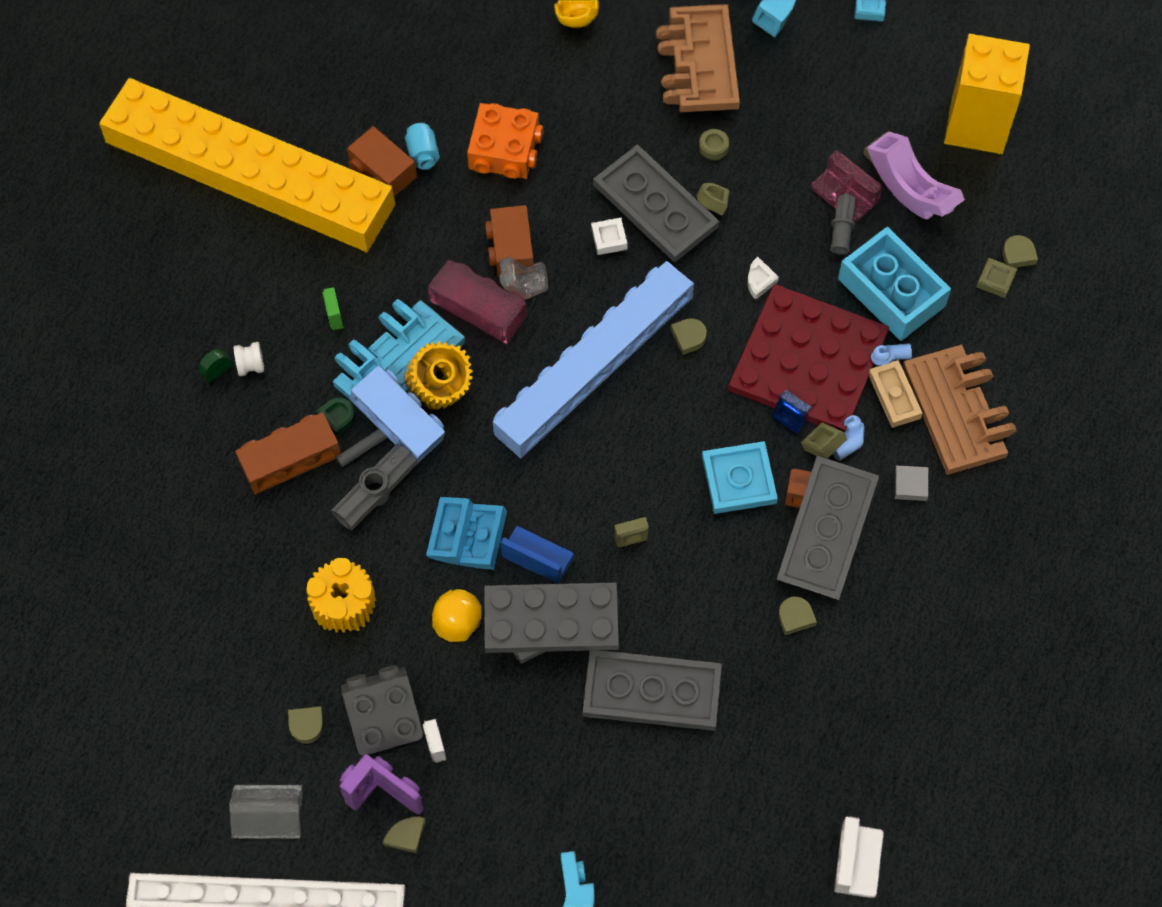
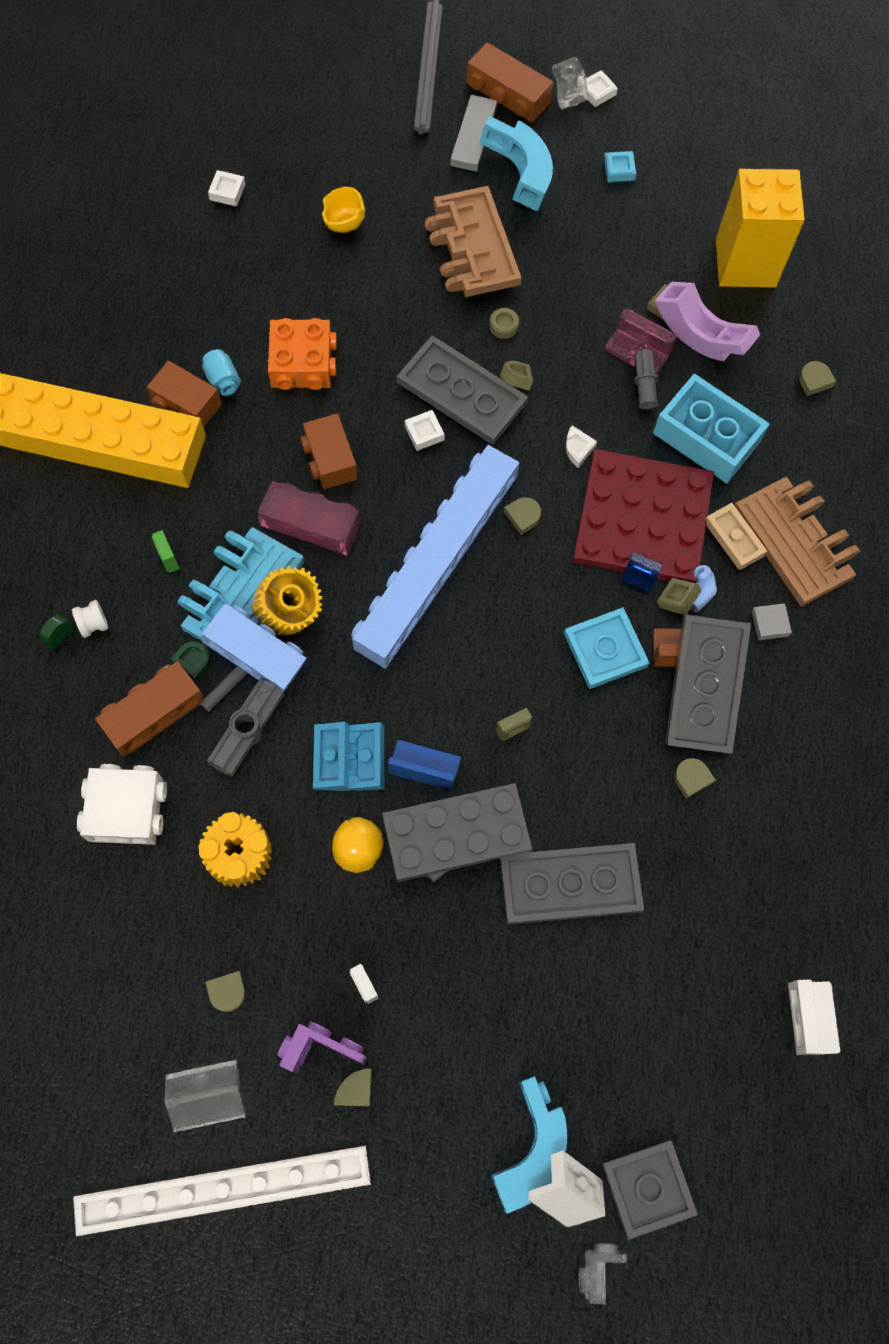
camera: 15 degrees left, 5 degrees up
dark grey bracket [341,665,423,755] -> none
clear bracket [500,256,549,301] -> none
light blue arm [871,344,912,366] -> none
olive tile [977,258,1017,298] -> none
none -> white brick [77,764,167,845]

